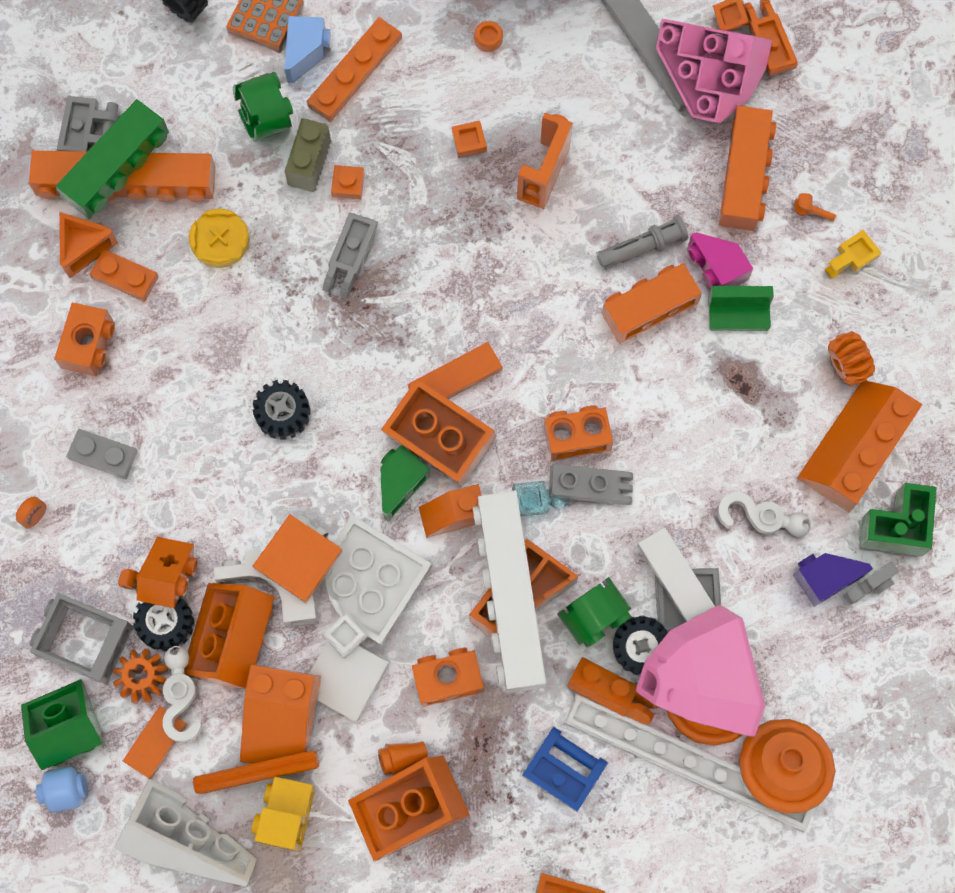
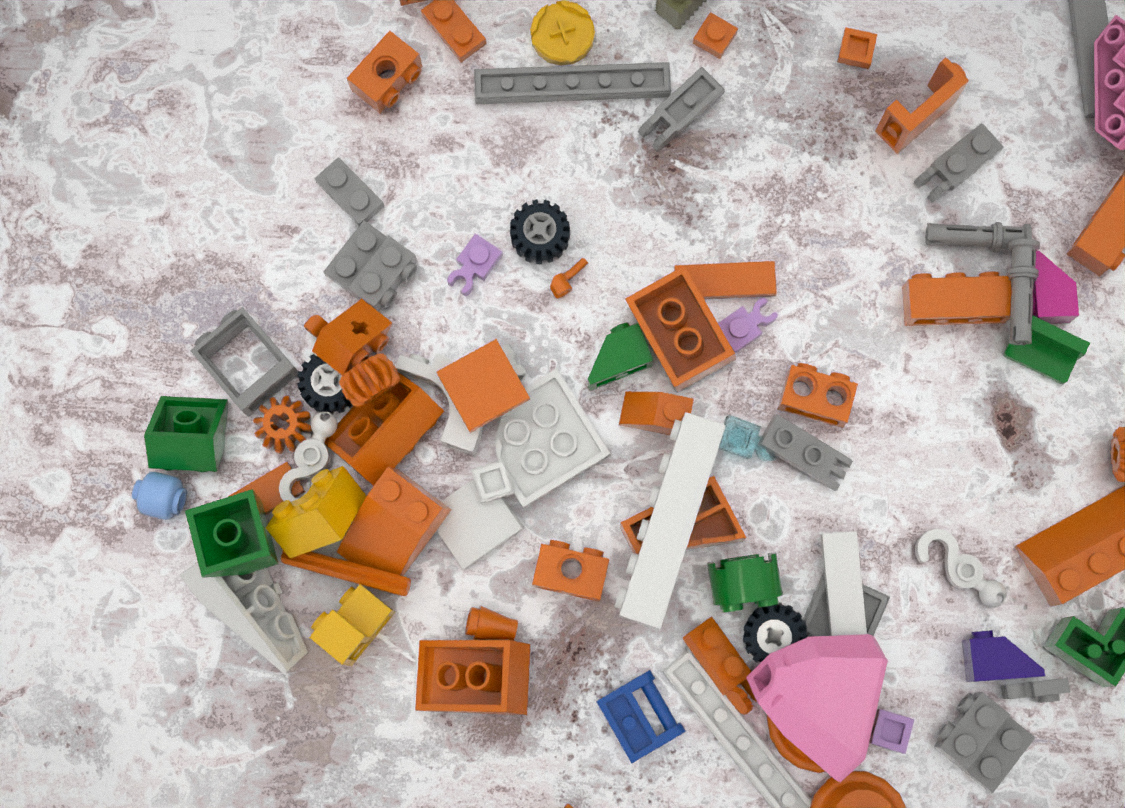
camera: 30 degrees right, 5 degrees up
orange tile [16,496,47,529] -> none
none -> green slope [185,489,279,578]
none -> yellow brick [266,466,366,558]
none -> light grey plate [323,220,418,312]
none -> orange gear [339,354,400,407]
none -> lavender plate [447,233,503,296]
none -> light grey tile [474,62,671,104]
none -> orange hand [550,258,588,299]
none -> lavender plate [718,298,778,353]
none -> lavender plate [869,709,914,754]
none -> light grey hinge [914,123,1004,203]
none -> light grey plate [934,692,1035,793]
none -> light grey pin [1007,239,1040,345]

